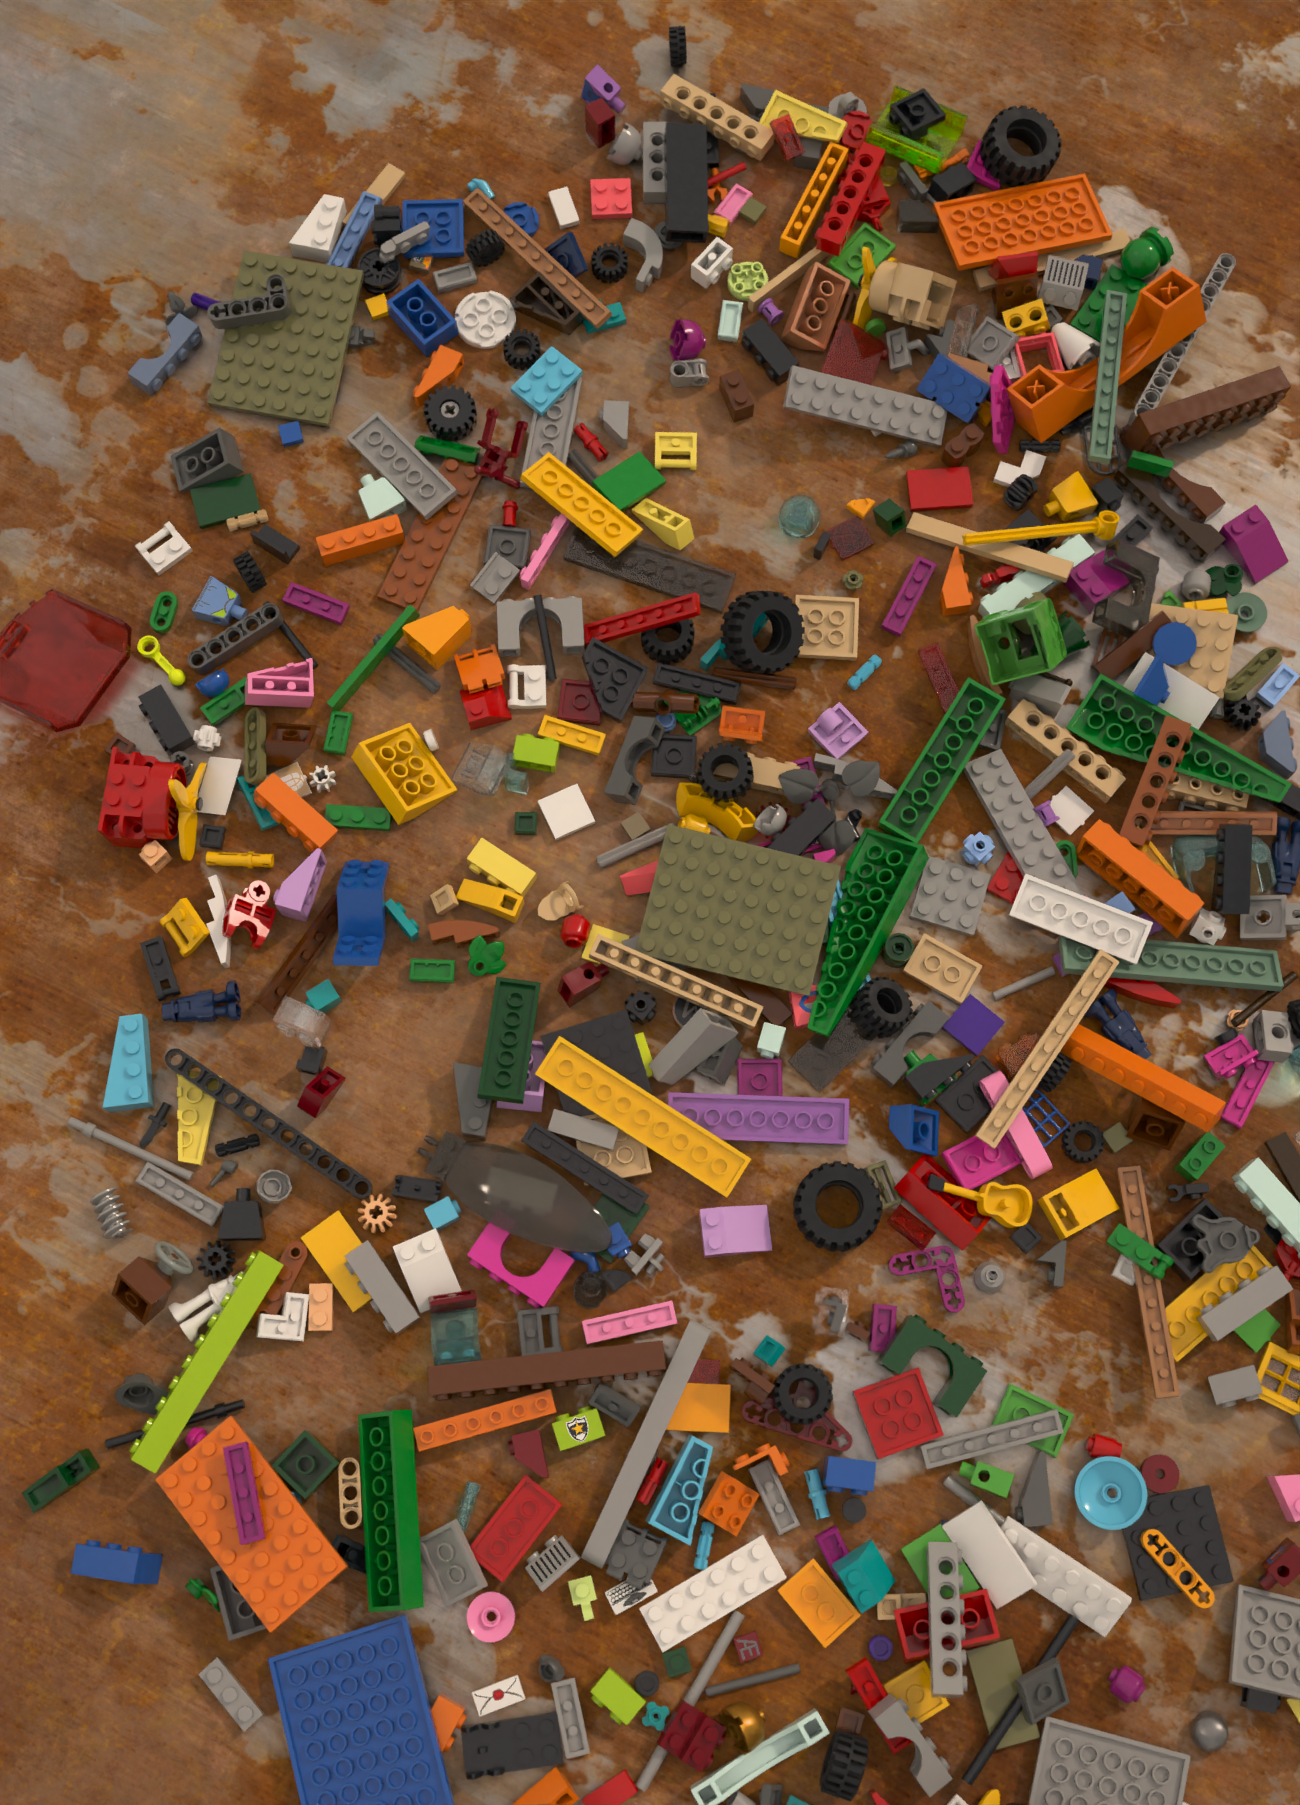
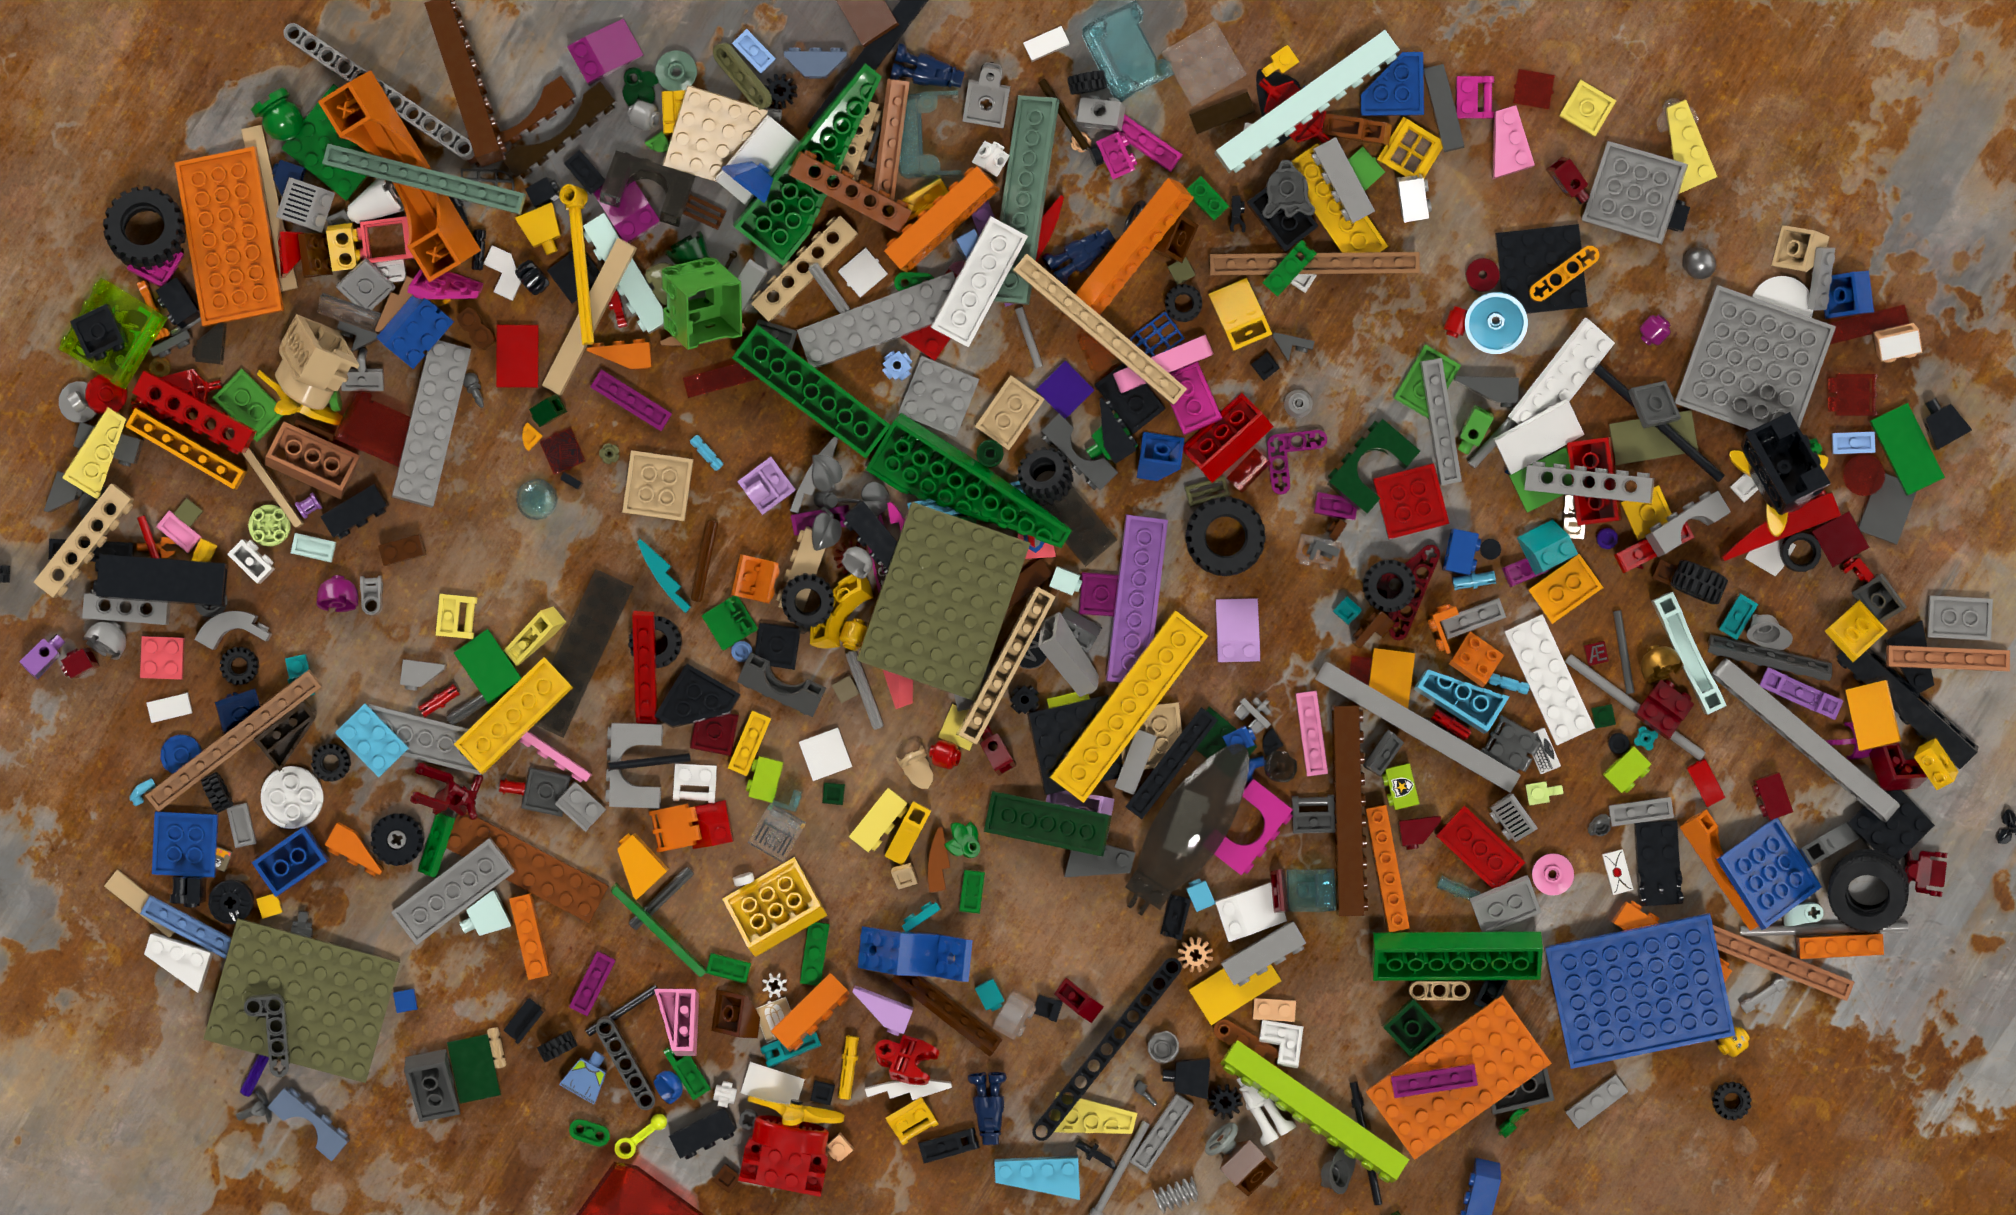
camera: 85 degrees left, 15 degrees up
white plate [135,521,192,576] -> none
dark pink plate [185,1427,207,1449] -> none
black axle [215,1134,260,1157] -> none
olive plate [244,707,266,786] -> none
light grey hinge [379,221,430,263] -> none
reddish brown piece [633,690,700,716] -> none
black tile [653,662,741,705] -> none
black tyre [720,591,805,674] -> none
clear red plate [769,114,805,162] -> none
black arm [845,809,862,842] -> none
yellow piece [927,1174,1032,1228] -> none
medium lavender bush [1033,800,1060,827] -> none
black tyre [1037,1052,1072,1093] -> none
reddish brown tile [1094,611,1172,680] -> none
green tile [1127,450,1174,477] -> none
blue tile [1152,622,1197,665] -> none
black wedge [1211,824,1253,914] -> none

